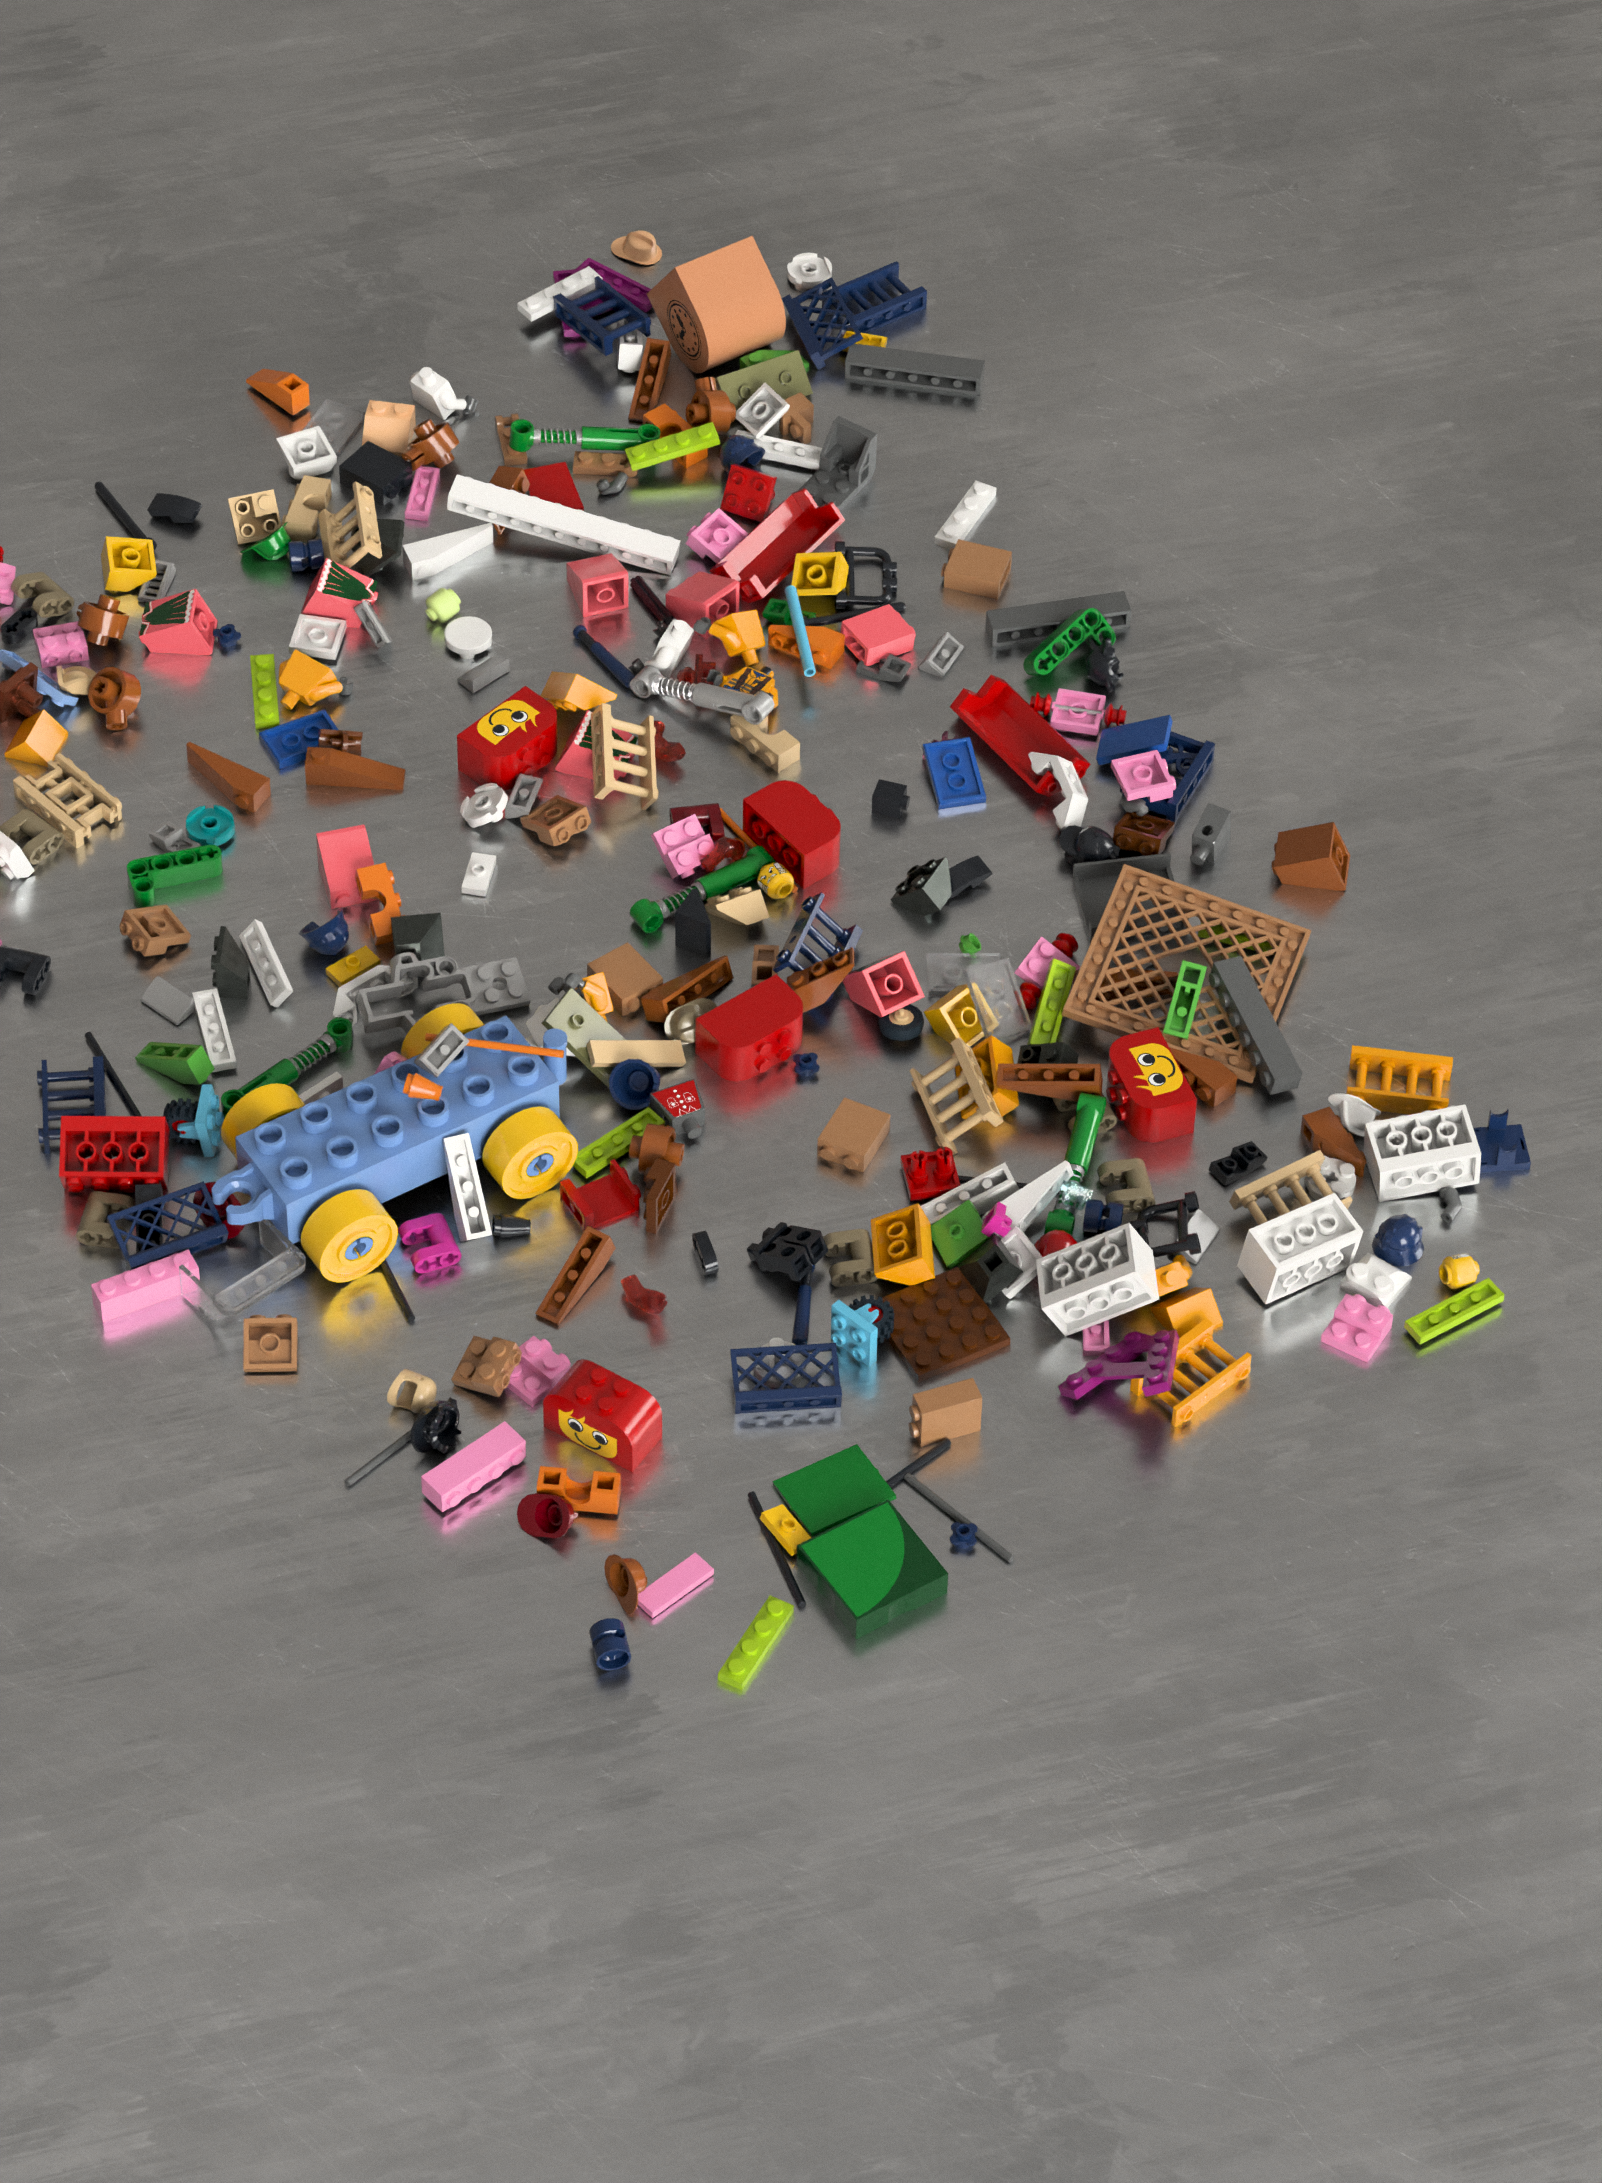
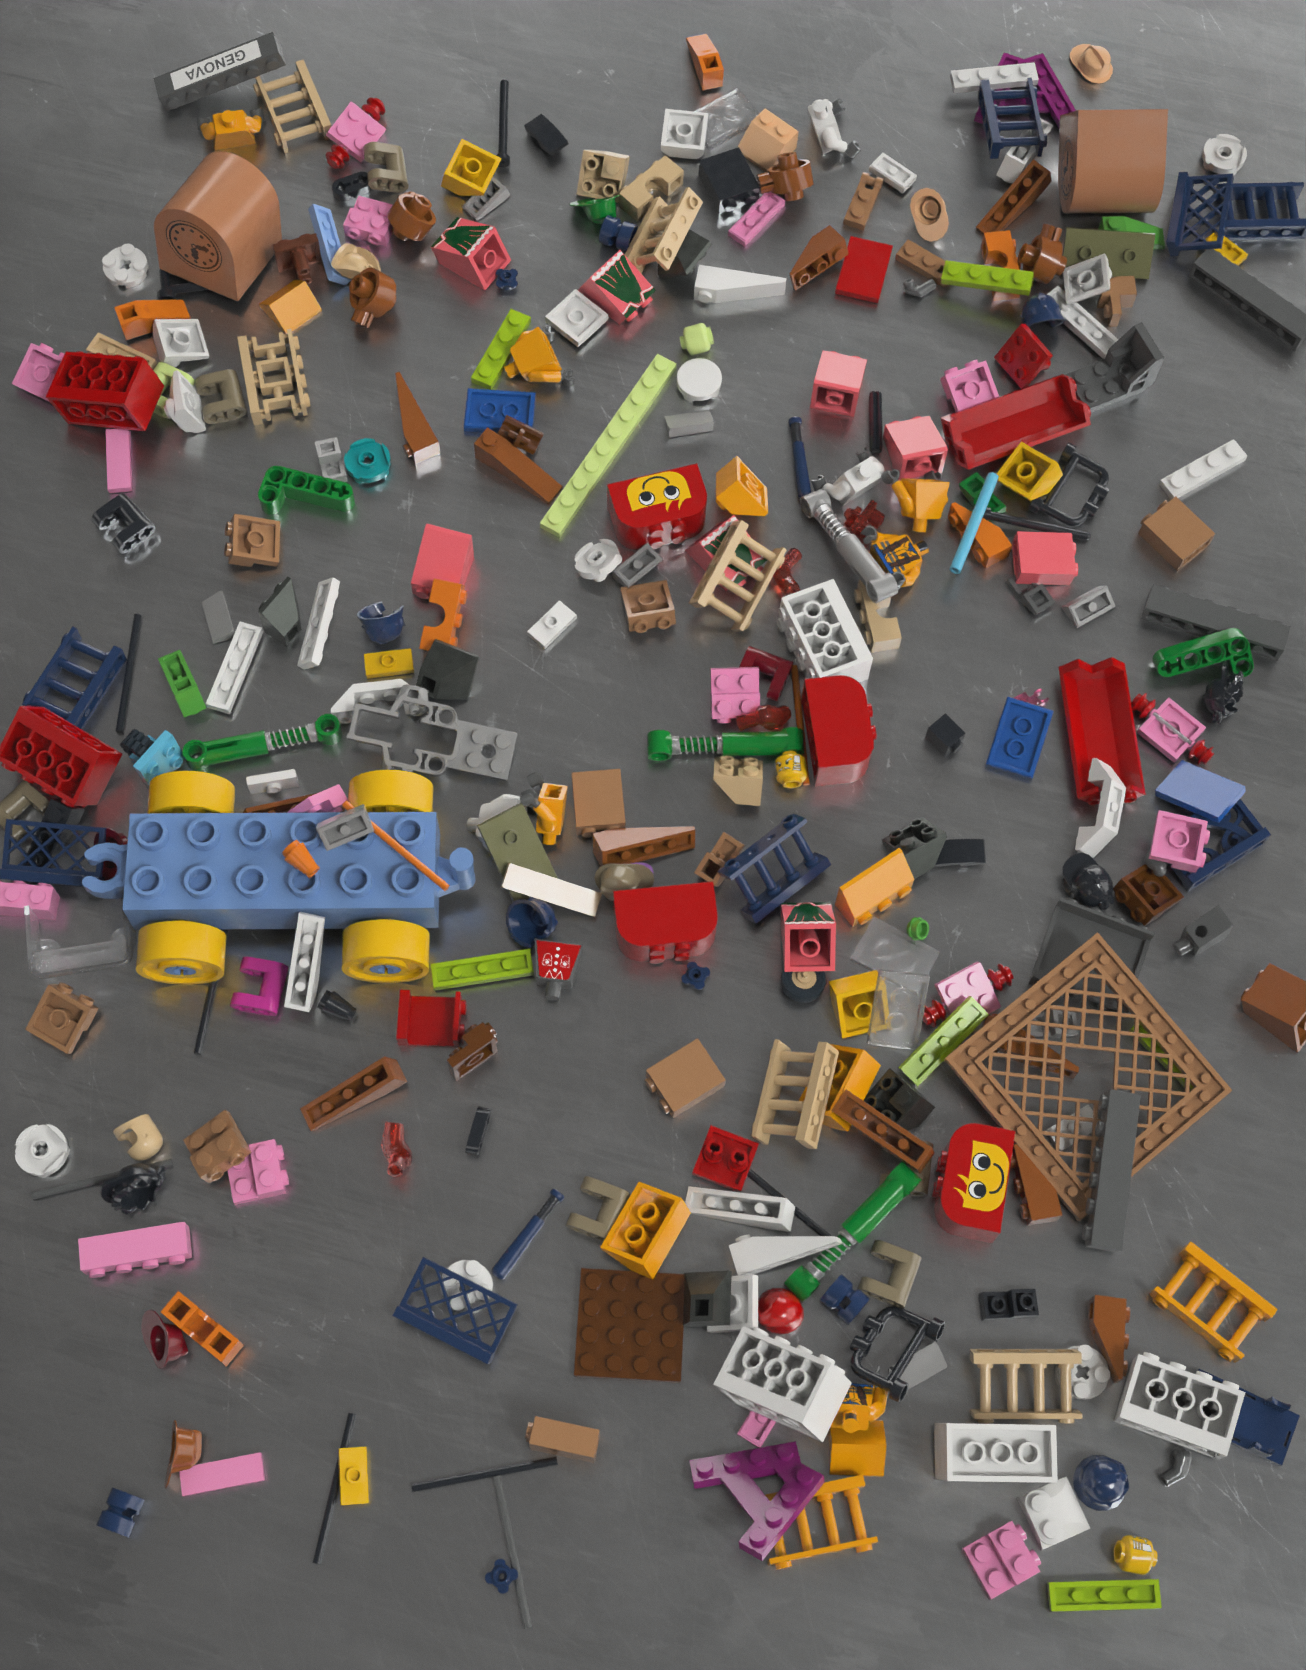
camera: 30 degrees right, 20 degrees up
light grey slope [354,600,392,649] -> none
white brick [447,475,681,576] -> none
green piece [509,419,661,452] -> none
red brick [543,1359,662,1473] -> none
dark orange piece [629,1123,684,1175] -> none
black slope [675,888,711,958] -> none
lime plate [718,1595,794,1690] -> none
black hips [747,1222,829,1282] -> none
green piece [772,1444,897,1537] -> none
dark orange slope [787,947,855,1013] -> none
tile [797,1500,948,1639] -> none
medium azure plate [831,1295,894,1367] -> none
bright green plate [931,1199,991,1270] -> none
dark pink tile [981,1201,1013,1238] -> none
clear light blue tile [1061,1180,1094,1210] -> none
bright green slope [1163,960,1207,1039] -> none
white piece [1328,1093,1381,1137] -> none
none -> white plate [15,1124,70,1178]
none -> yellowish green plate [540,354,677,538]
none -> white brick [776,579,873,682]
none -> light orange slope [835,848,914,927]
none -> white plate [869,153,917,193]
none -> light nougat piece [910,188,949,242]

